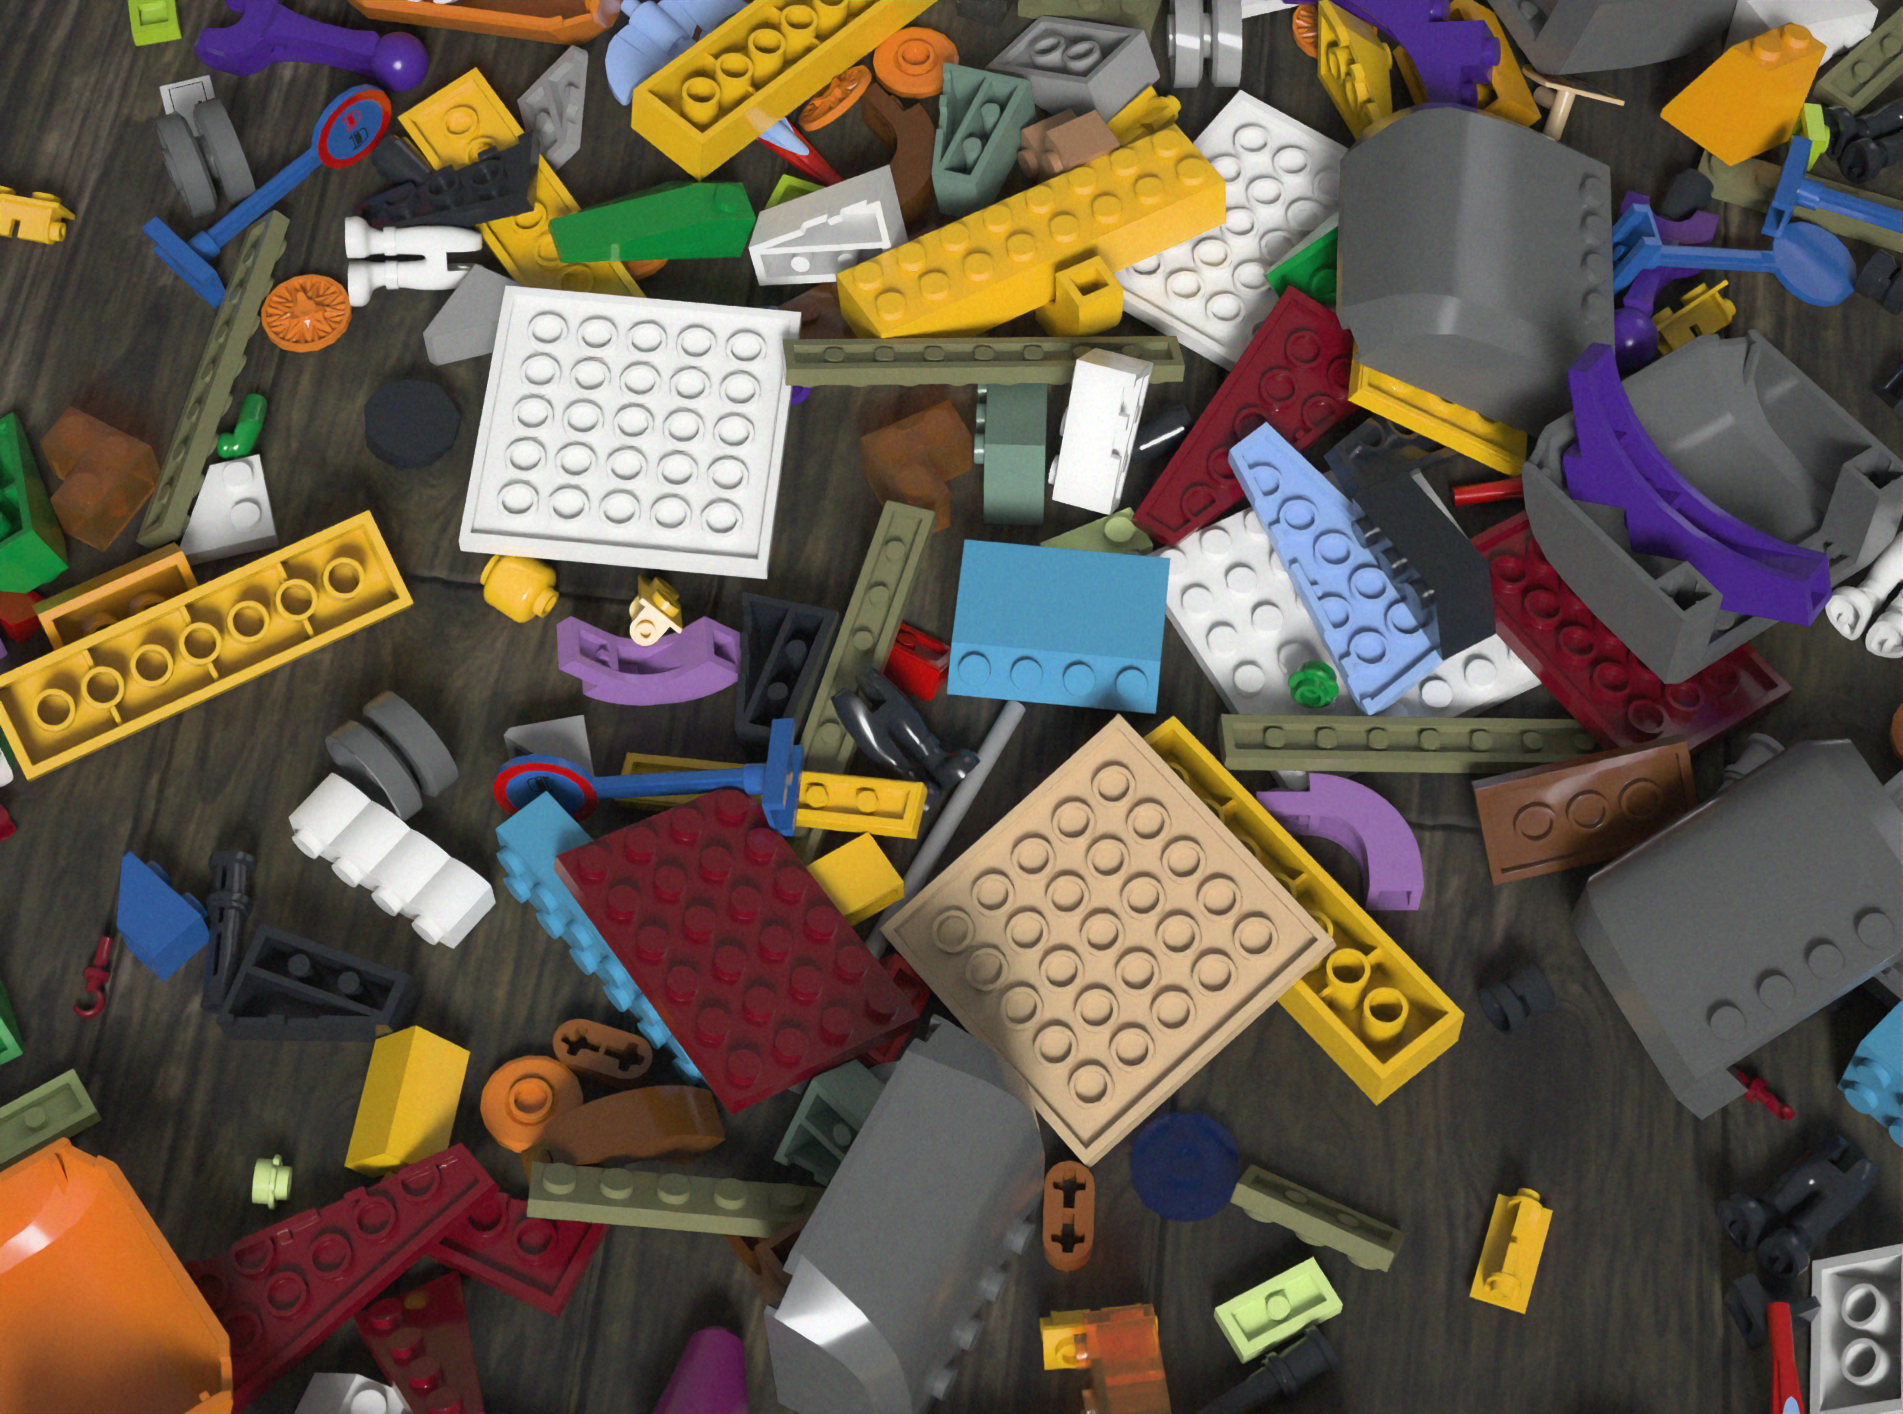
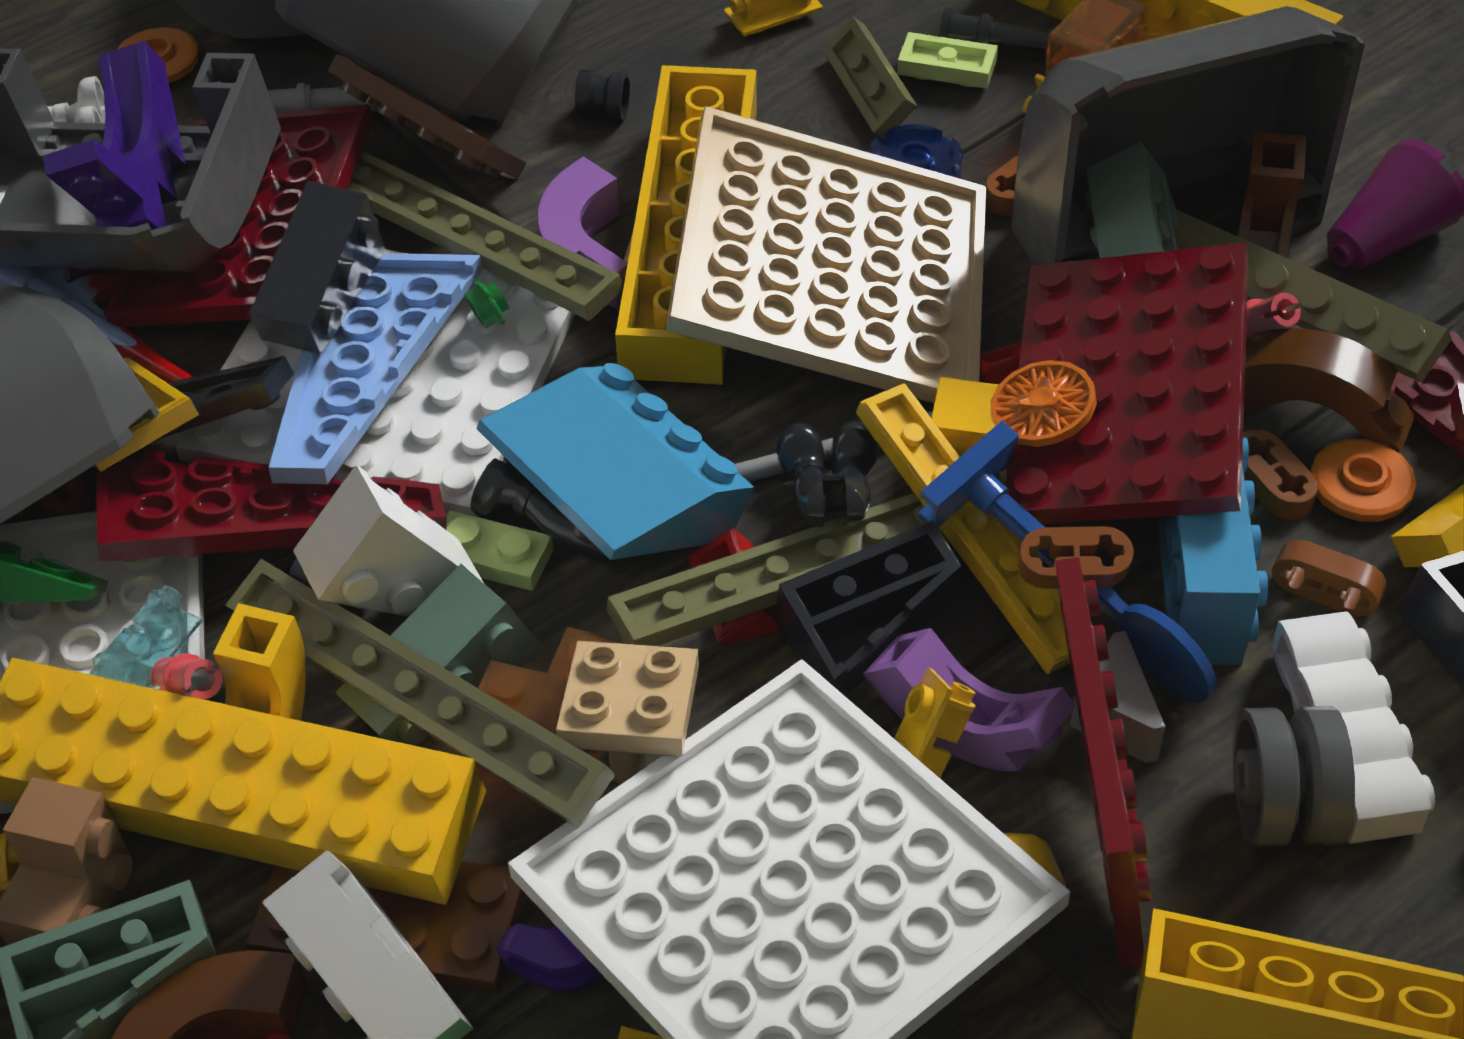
camera: 135 degrees left, 10 degrees down
none -> clear light blue hinge [89,585,203,687]
none -> coral pin [150,653,223,699]
none -> tan plate [556,641,699,784]
none -> orange wheel [991,360,1097,447]
none -> dark orange beam [1017,526,1134,589]
none -> dark red wing [1055,557,1152,969]
none -> coral pin [1246,293,1301,338]
none -> dark orange beam [1272,540,1387,617]

